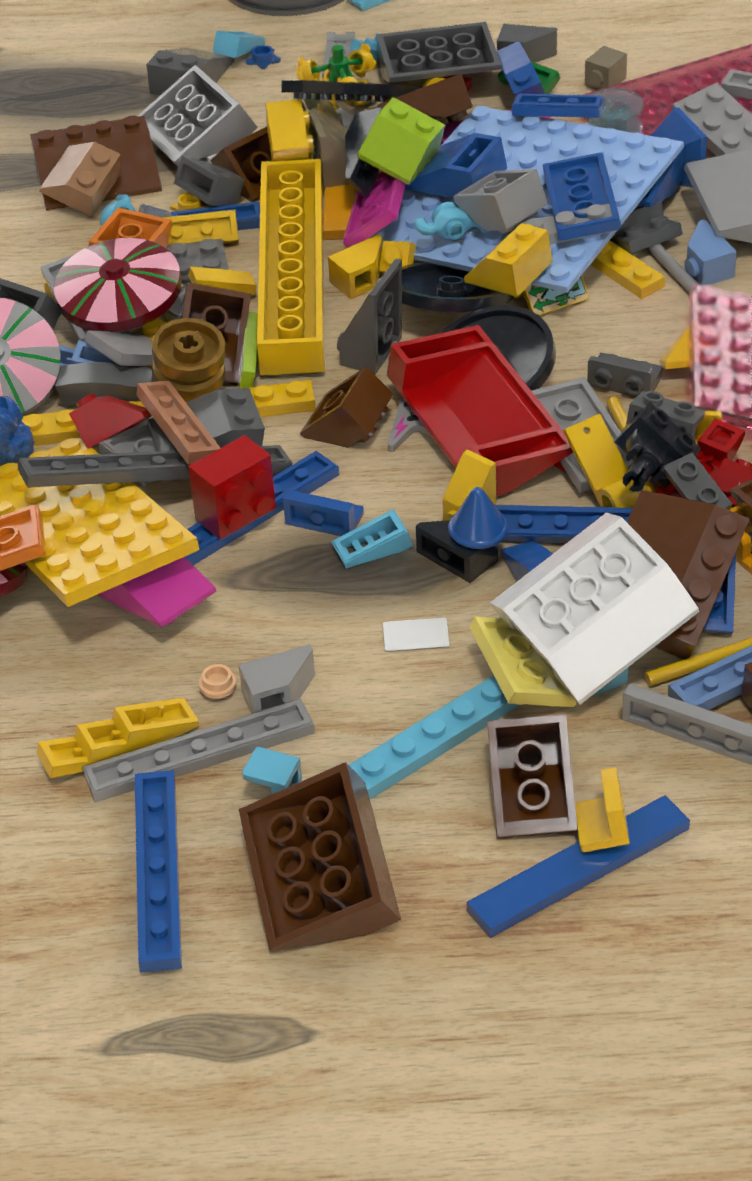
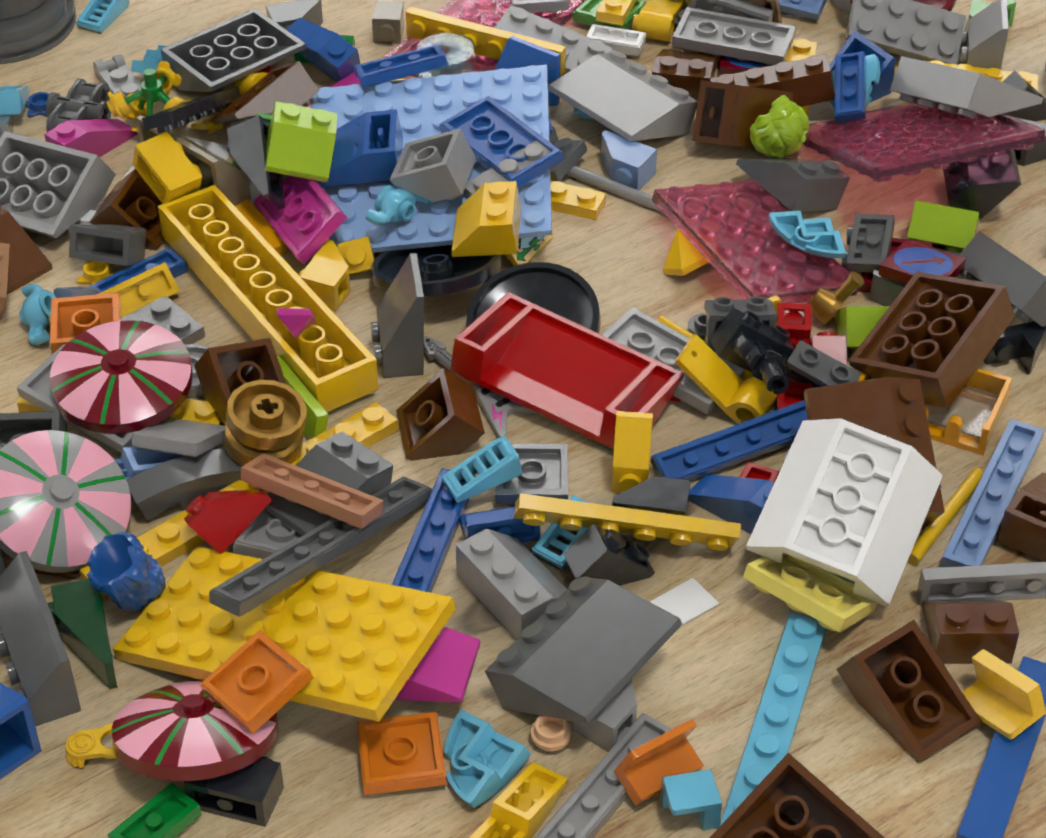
camera: 35 degrees left, 0 degrees up
yellow tile [188,266,257,296] -> none
red brick [188,435,276,540] -> none
blue hat [448,487,508,549] -> none
dark grey bracket [587,352,663,397] -> none
none -> dark pink slope [44,119,138,157]
none -> dark grey axle [46,78,111,132]
none -> dark pink slope [277,308,316,338]
none -> orange plate [357,711,447,796]
none -> yellow plate [405,7,566,77]
none -> medium azure slope [442,436,523,503]
none -> medium azure brick [444,710,531,808]
none -> light grey slope [456,529,567,640]
none -> dark grey slope [485,576,682,724]
none -> flat silver plate [495,443,568,504]
none -> yellow plate [514,493,741,551]
none -> black slope [563,524,655,586]
none -> orange panel [613,719,704,806]
none -> reddish brown slope [922,600,1019,664]

